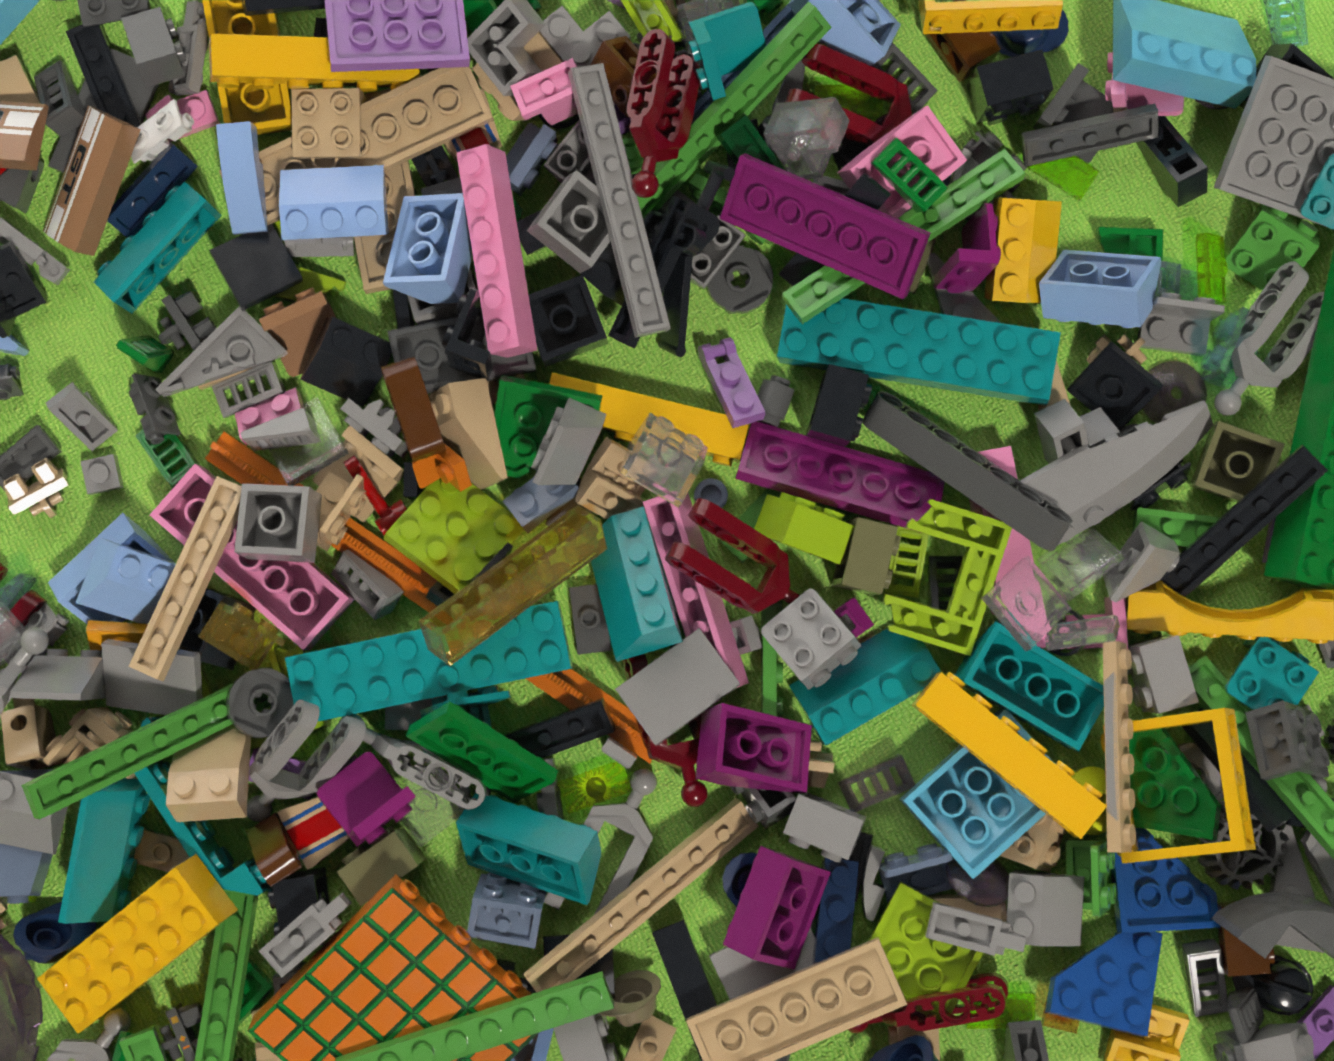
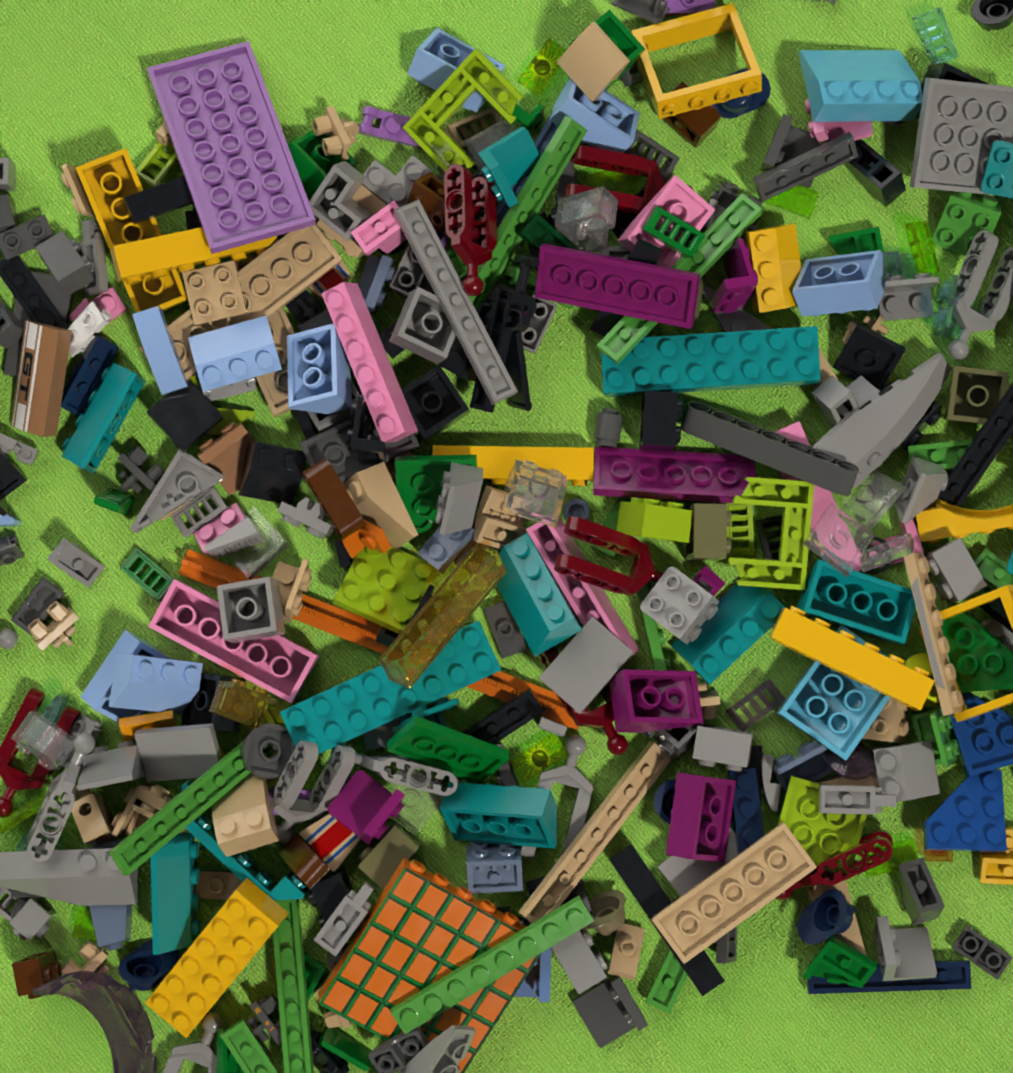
camera: 10 degrees left, 0 degrees up
light grey plate [80,454,124,495] -> none
tan plate [128,476,242,681] -> none
dark grey hinge [129,373,181,445] -> none
tan bracket [313,425,404,522] -> none
light grey slope [331,550,404,620] -> none
red brick [343,455,407,535] -> none
medium lavender plate [698,337,765,428] -> none
dark grey plate [707,245,773,314] -> none
light grey plate [730,615,763,655] -> none
black brick [967,49,1053,125] -> none
dish [1142,361,1207,423] -> none

